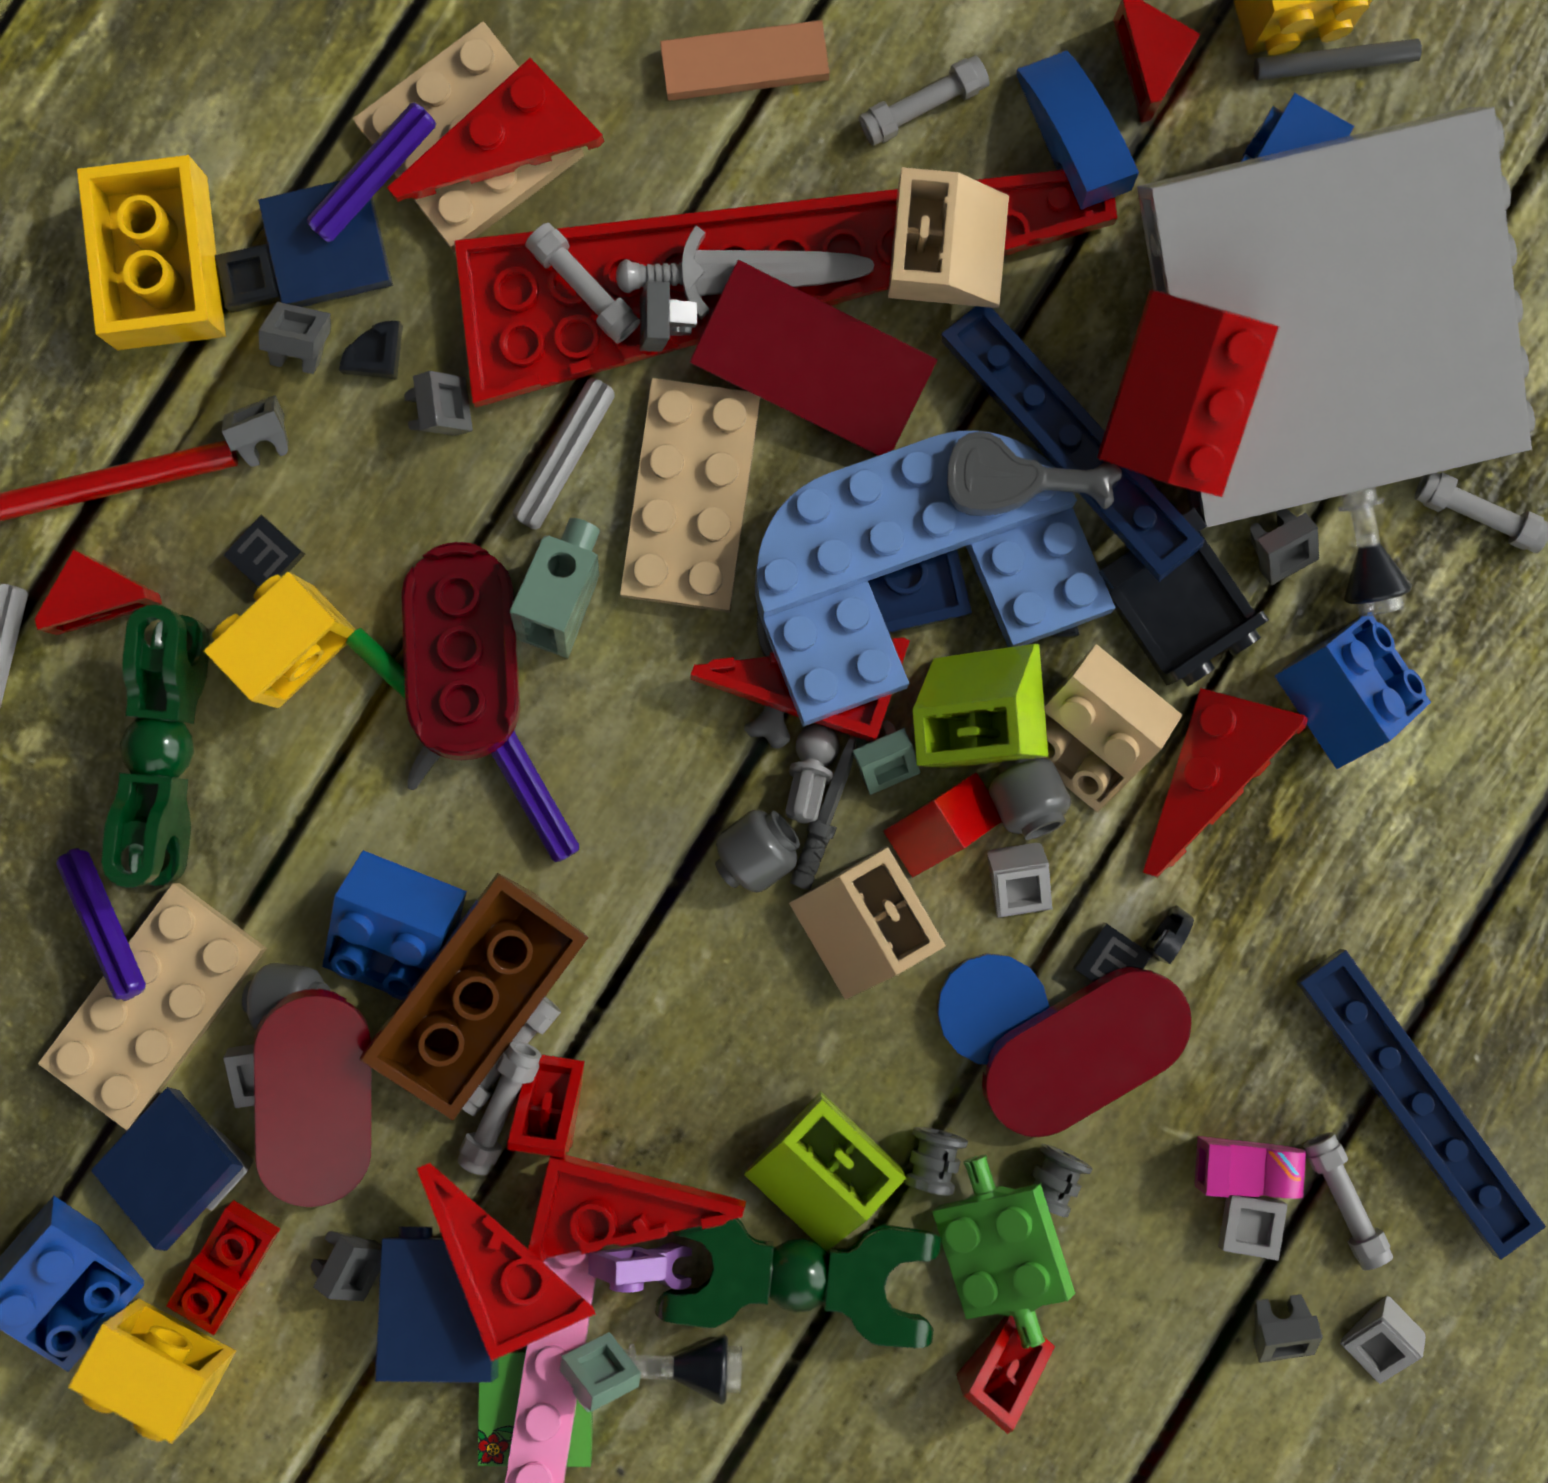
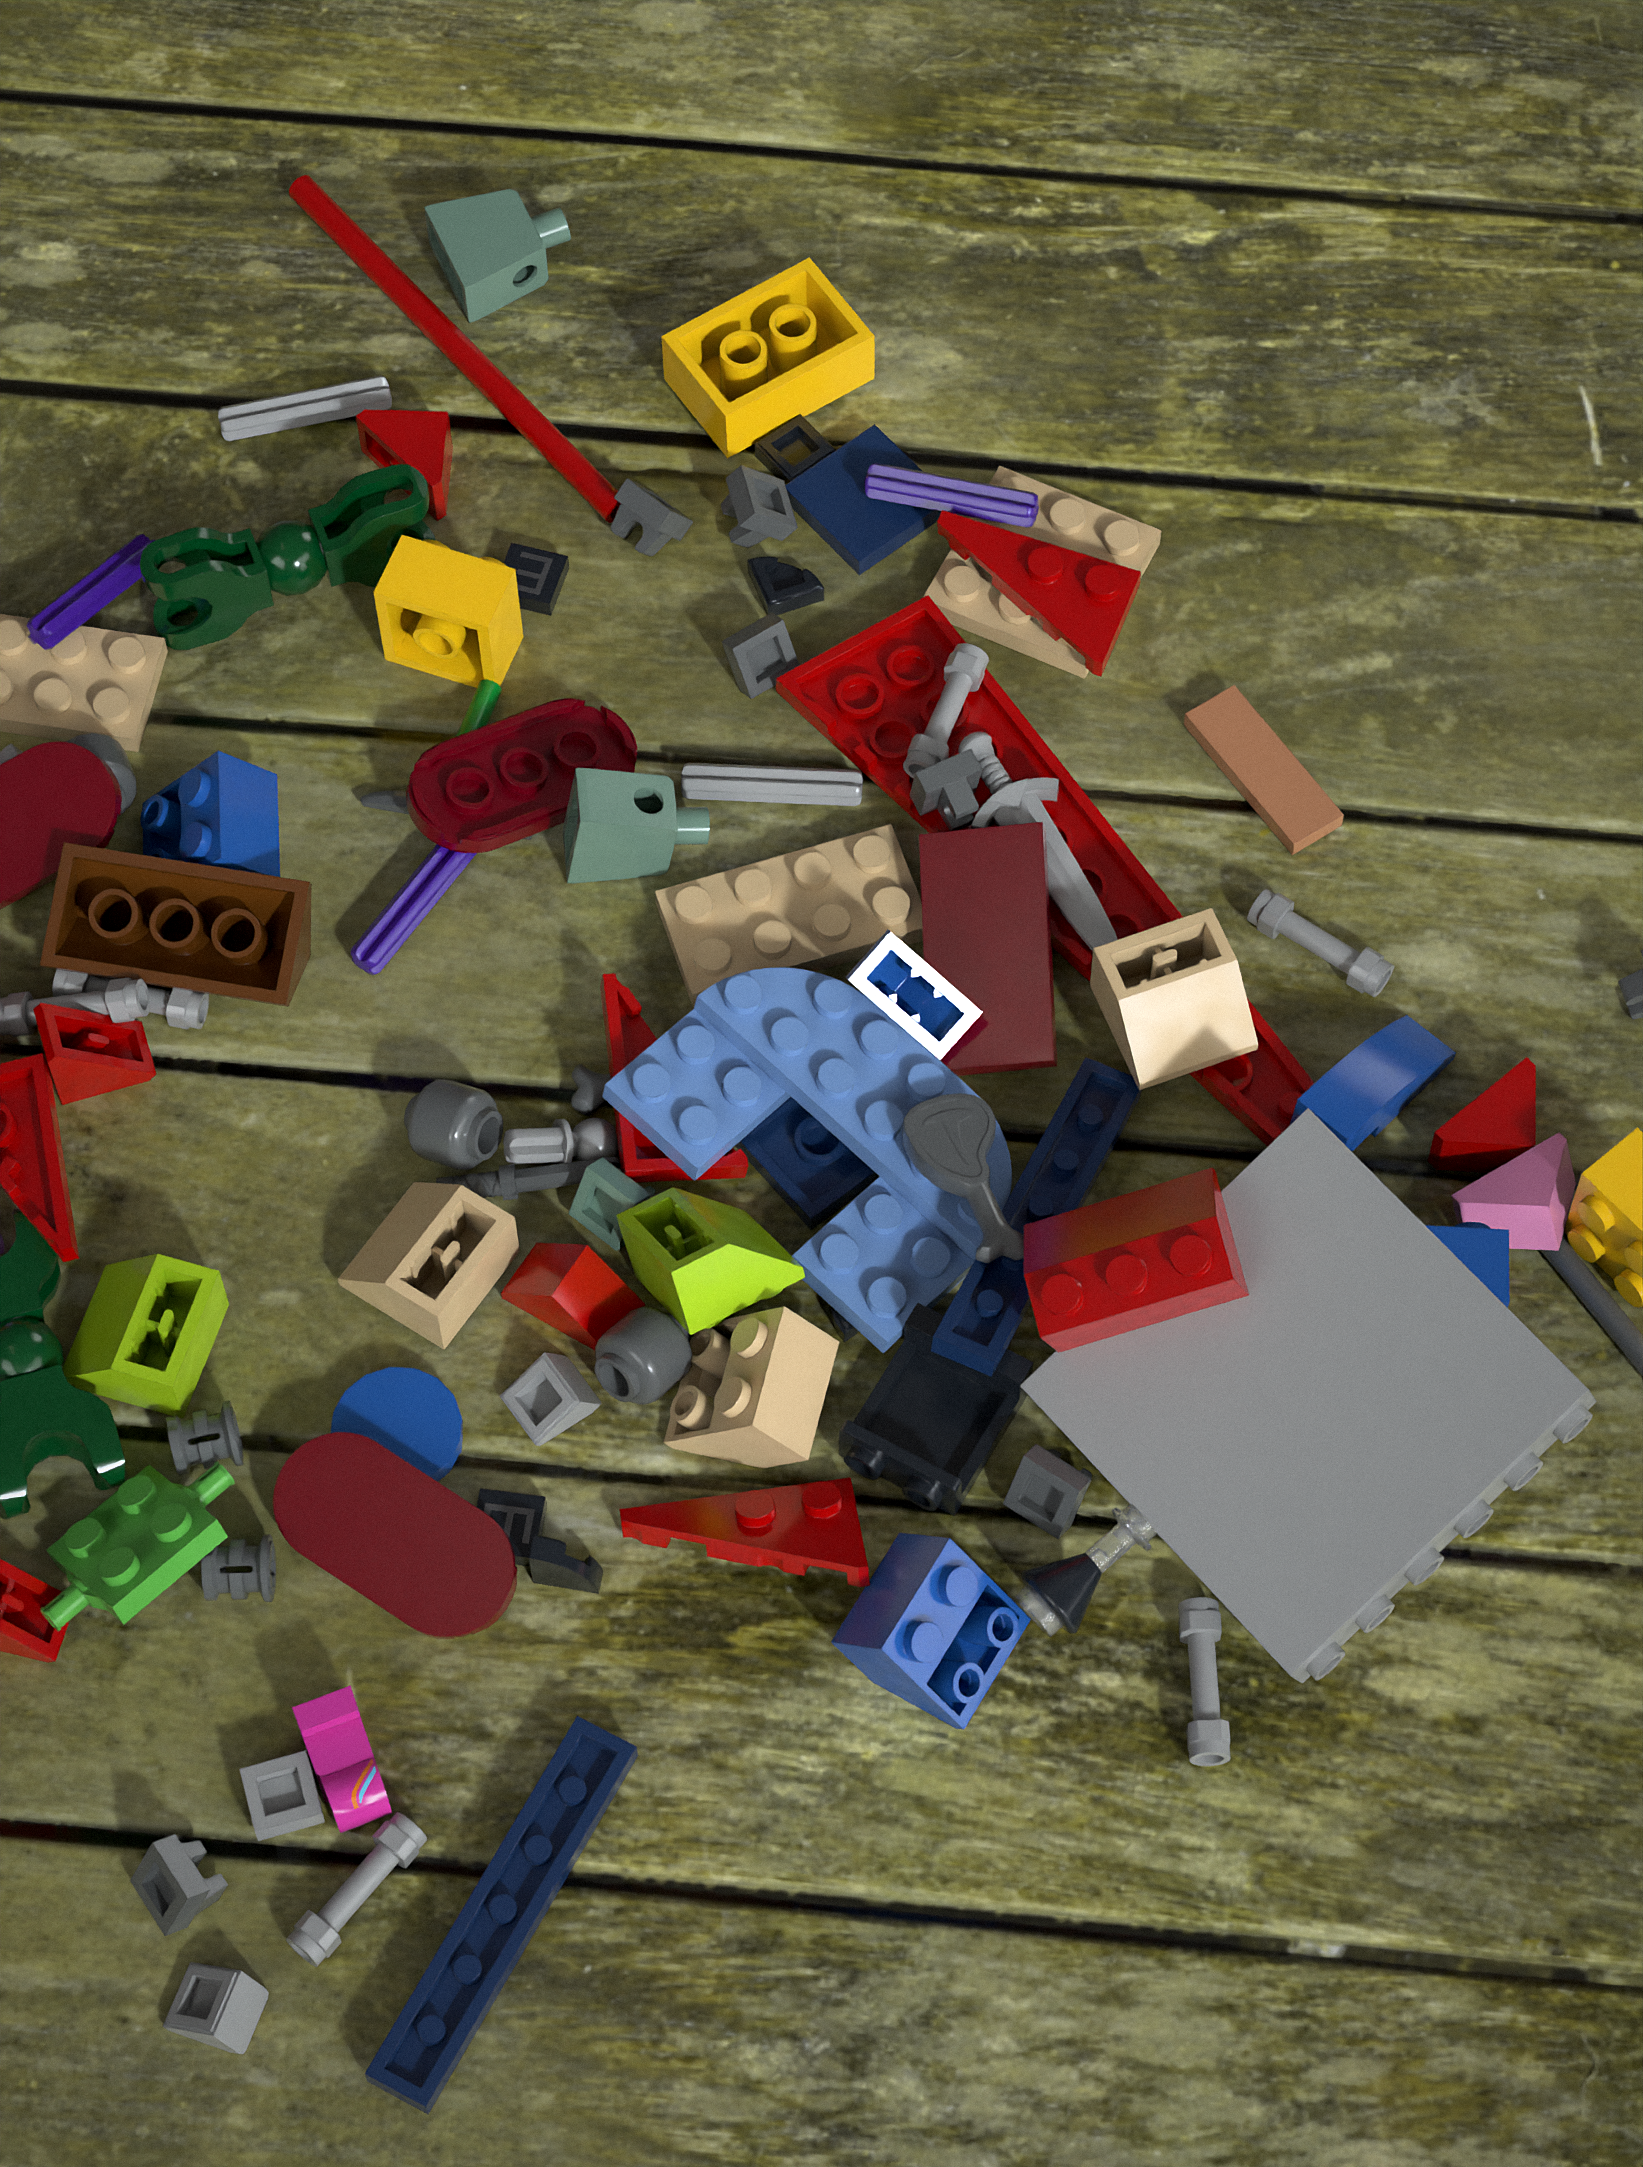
camera: 65 degrees right, 25 degrees down
none -> slope [846,929,982,1060]
none -> bright pink slope [1451,1133,1576,1251]

